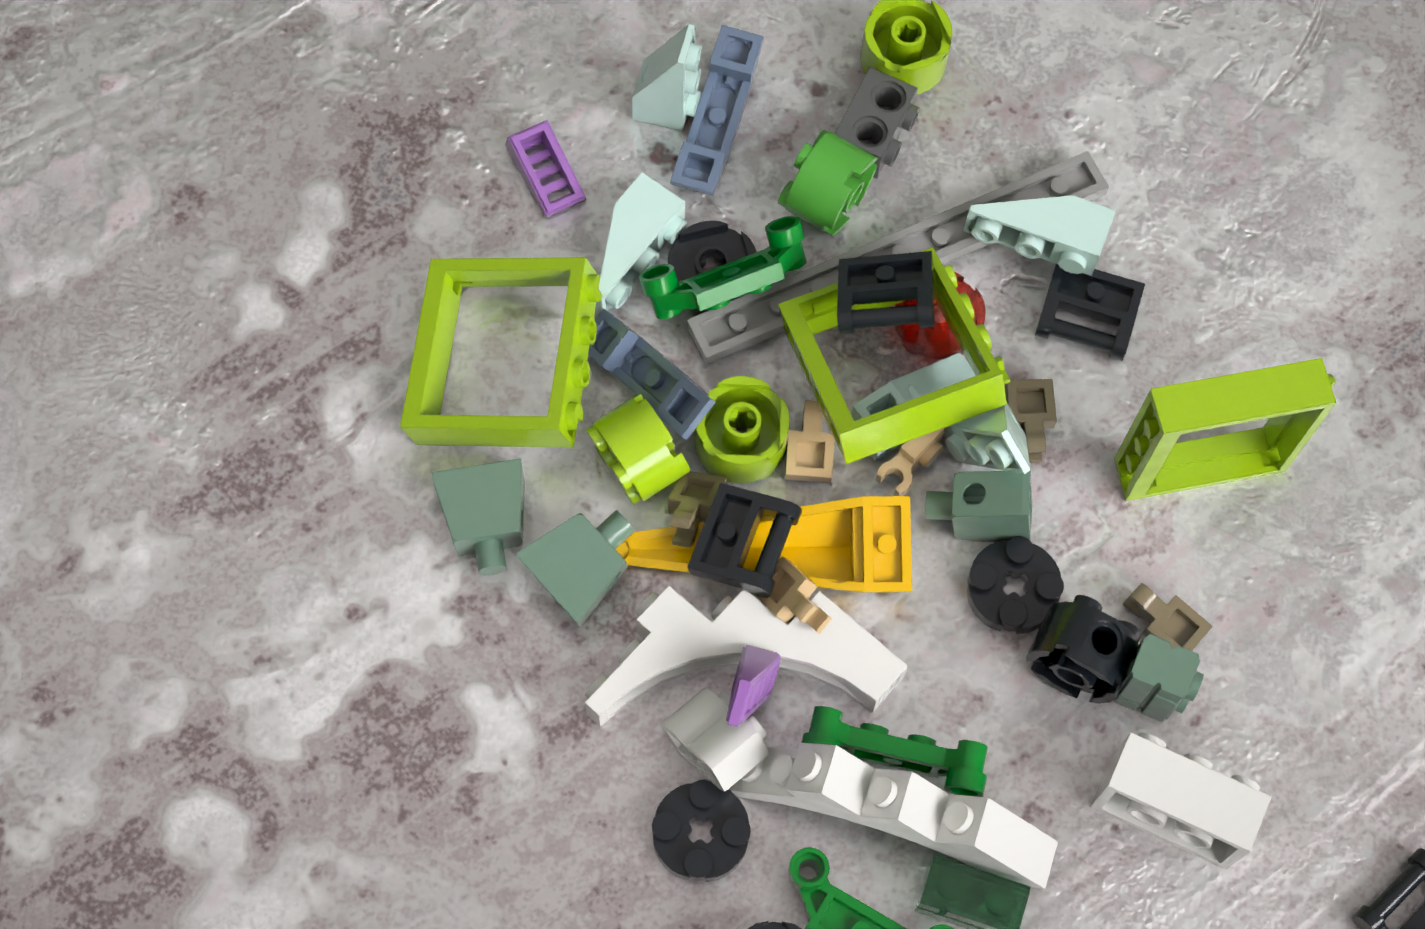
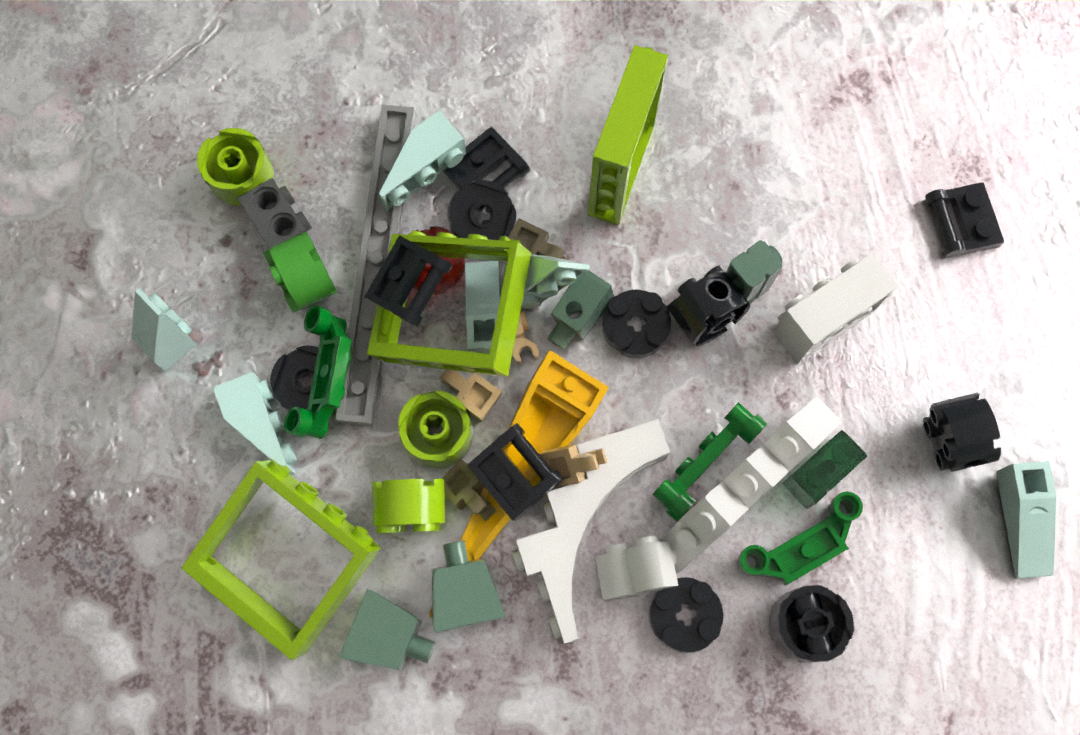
camera: 55 degrees left, 5 degrees up
medium lavender slope [505,120,586,218] -> none
sand blue slope [588,308,715,440] -> none
sand blue slope [670,25,764,196] -> none
medium lavender slope [726,644,781,727] -> none
dark tan plate [1123,583,1213,651] -> none
none -> black plate [448,180,516,240]

